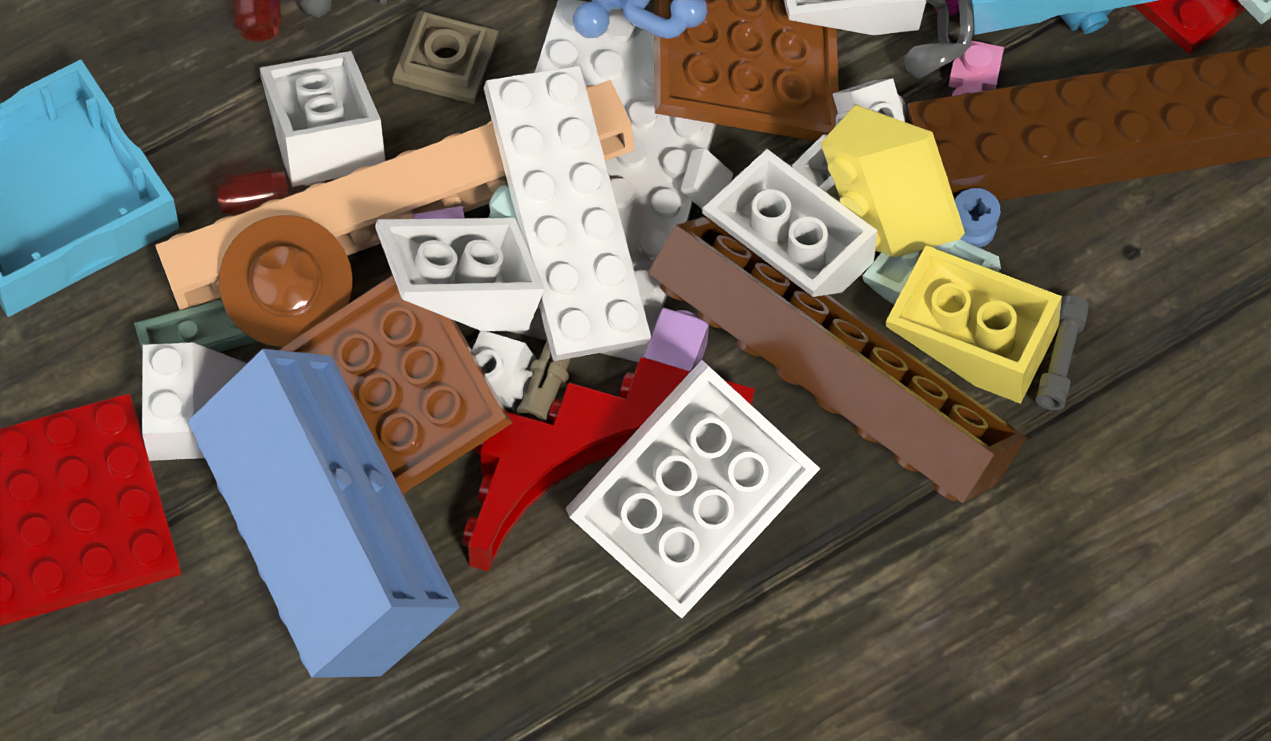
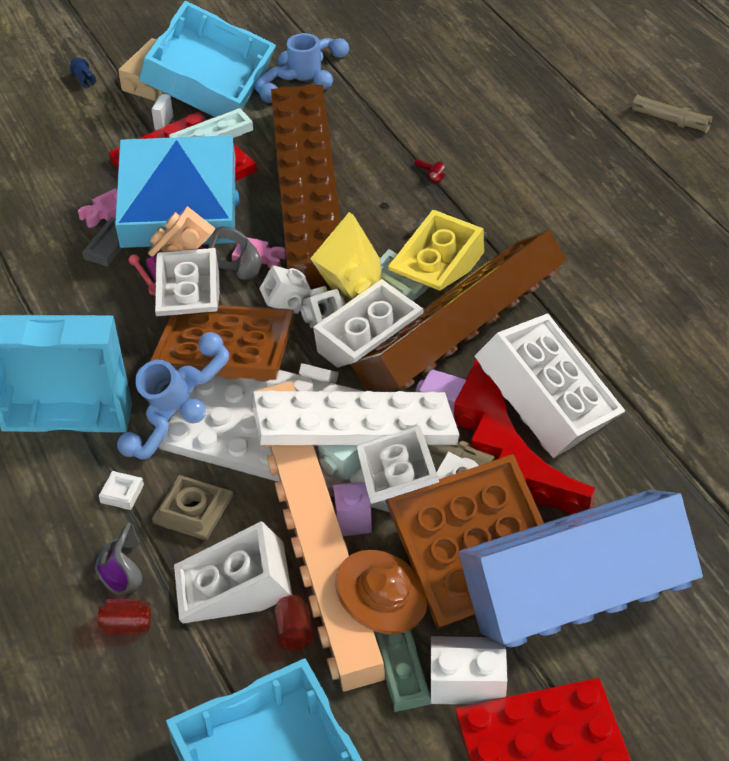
camera: 80 degrees left, 15 degrees down
none -> dark red hand [414,159,446,183]

